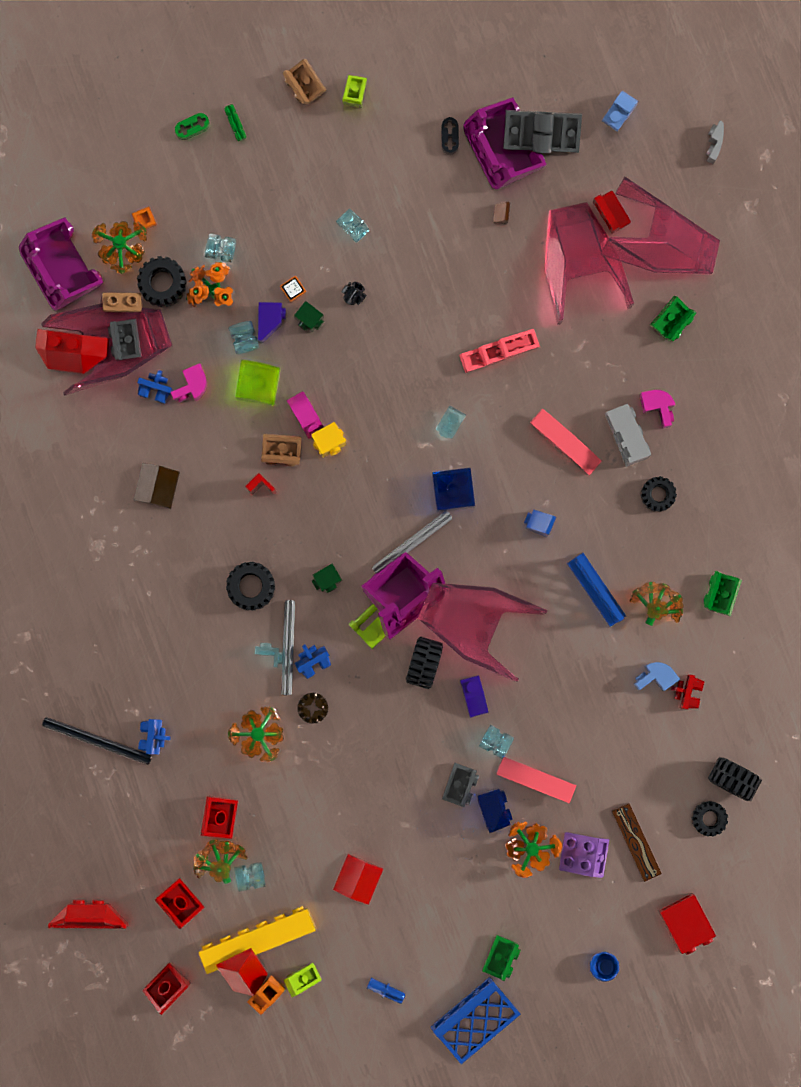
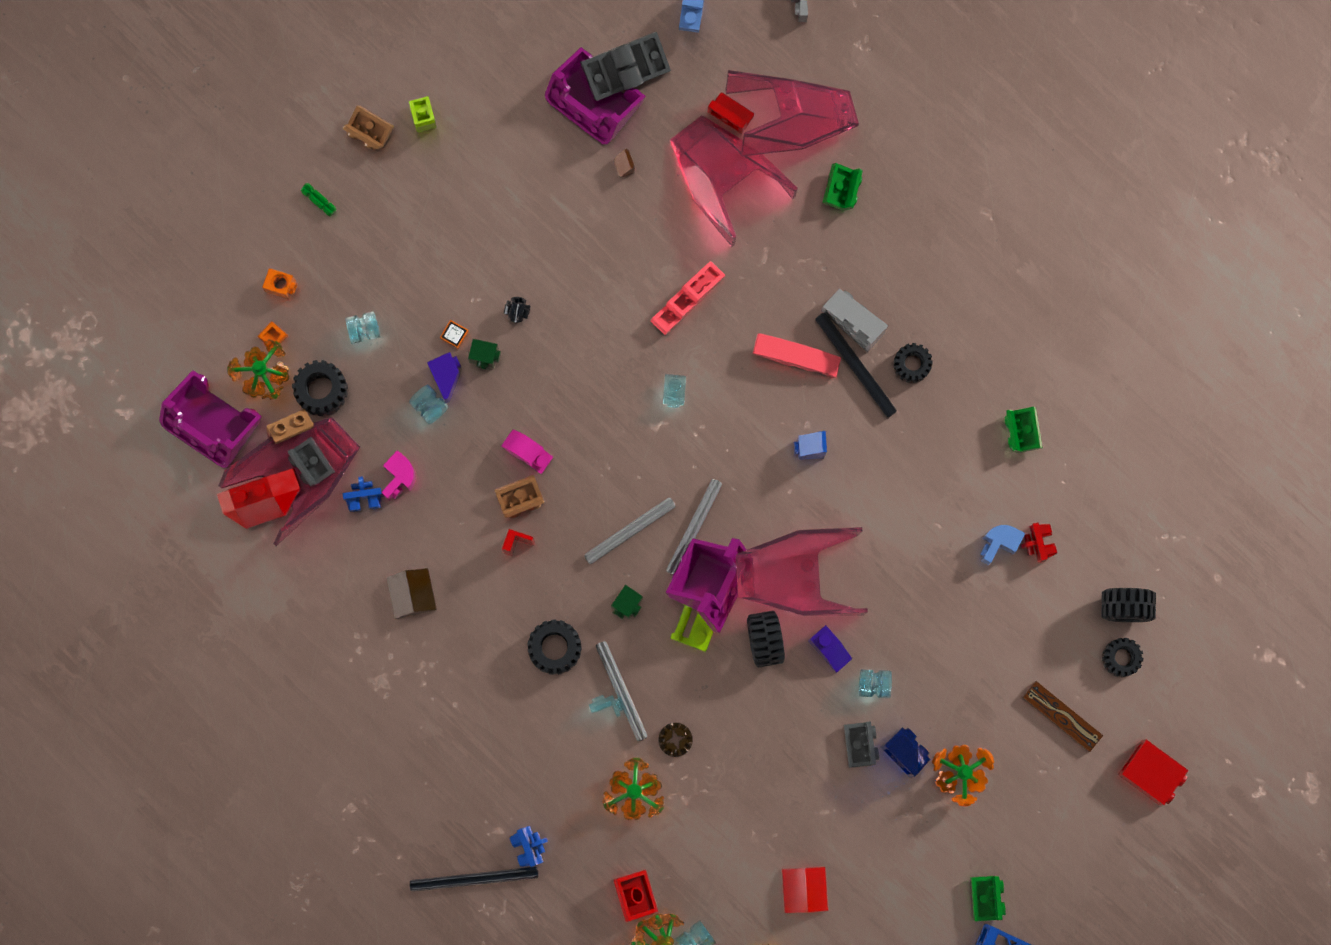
camera: 25 degrees left, 5 degrees down
green beam [175,113,210,140] -> none
orange plant [186,262,233,307] -> none
clear neon green slope [235,359,280,406] -> none
blue hips [294,644,331,679] -> none
yellow head [311,422,346,458] -> none
clear light blue bracket [336,208,369,242] -> none
clear blue slope [432,468,475,512] -> none
black beam [441,117,459,155] -> none
coral slope [497,756,577,804] -> none
medium lavender bracket [559,832,610,878] -> none
blue fence [567,553,626,627] -> none
blue hair [590,952,620,982] -> none
clear orange plant [629,582,684,626] -> none
dark pink brick [639,390,675,429] -> none
none -> orange brick [262,268,297,300]
none -> light grey axle [584,498,675,564]
none -> black axle [815,313,897,417]

